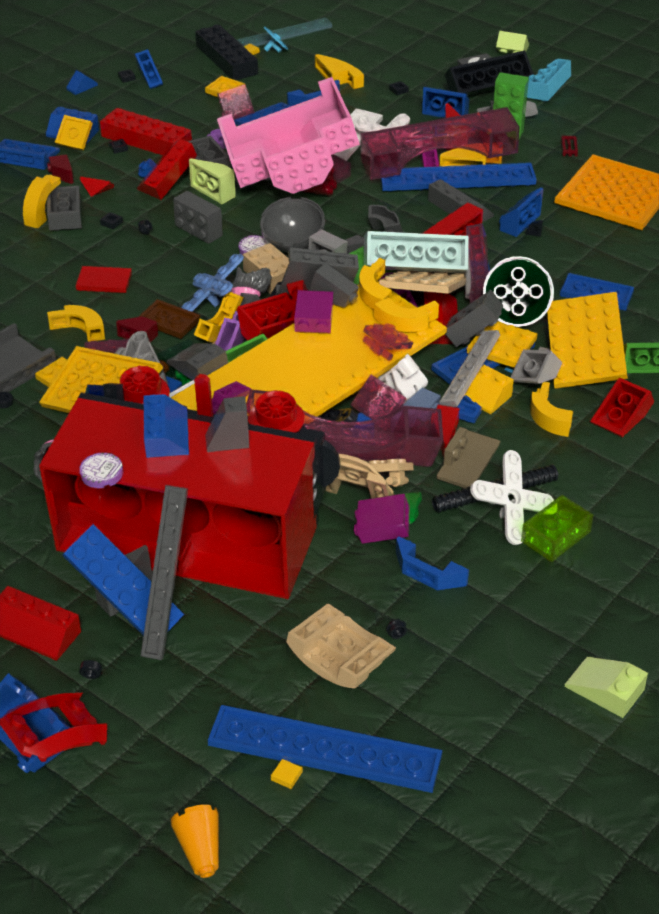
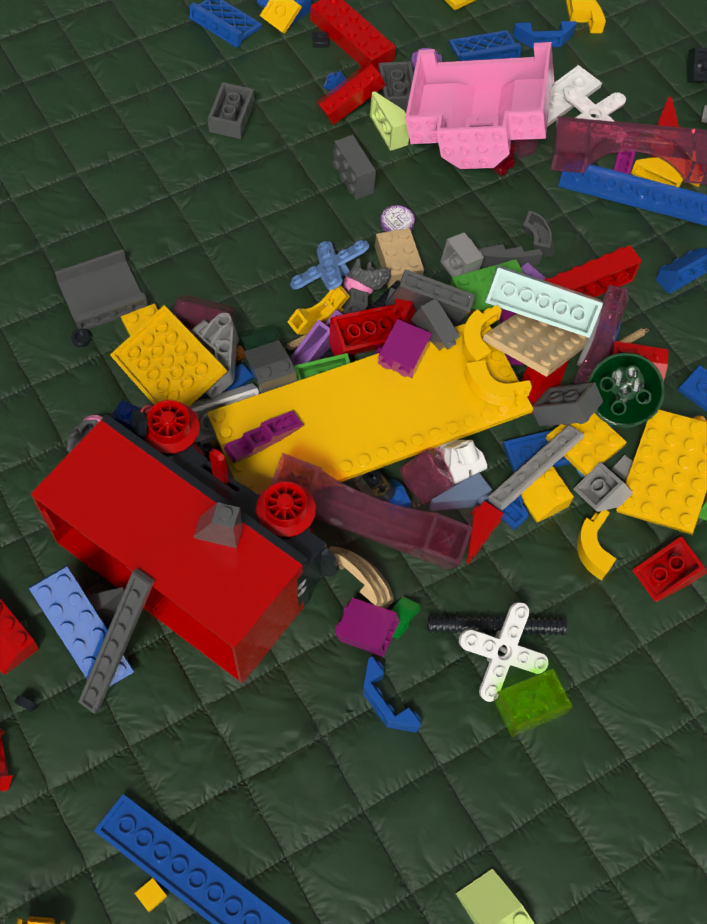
camera: 15 degrees right, 20 degrees up
yellow arch [23,175,61,229] -> none
dark red slope [47,154,74,184] -> none
yellow arch [47,305,105,342] -> none
red tile [76,266,132,293] -> none
red slope [80,176,114,197] -> none
tile [80,452,123,488] -> none
black tile [100,212,123,229] -> none
dark red slope [116,316,158,343] -> none
black plate [138,219,153,235] -> none
reddish brown plate [138,299,200,339] -> none
blue slope [144,394,189,458] -> none
clear pink plate [217,84,255,120] -> none
dark grey piece [260,197,325,253] -> none
tan slope [286,604,396,688] -> none
clear pink plate [363,323,414,360] -> none
tan plate [369,459,413,487] -> none
black plate [386,619,407,639] -> none
black tile [389,81,409,96] -> none
blue slope [422,87,469,119] -> none
dark grey slope [428,179,494,222] -> none
dark tan bracket [437,427,500,488] -> none
black tile [525,220,543,237] -> none

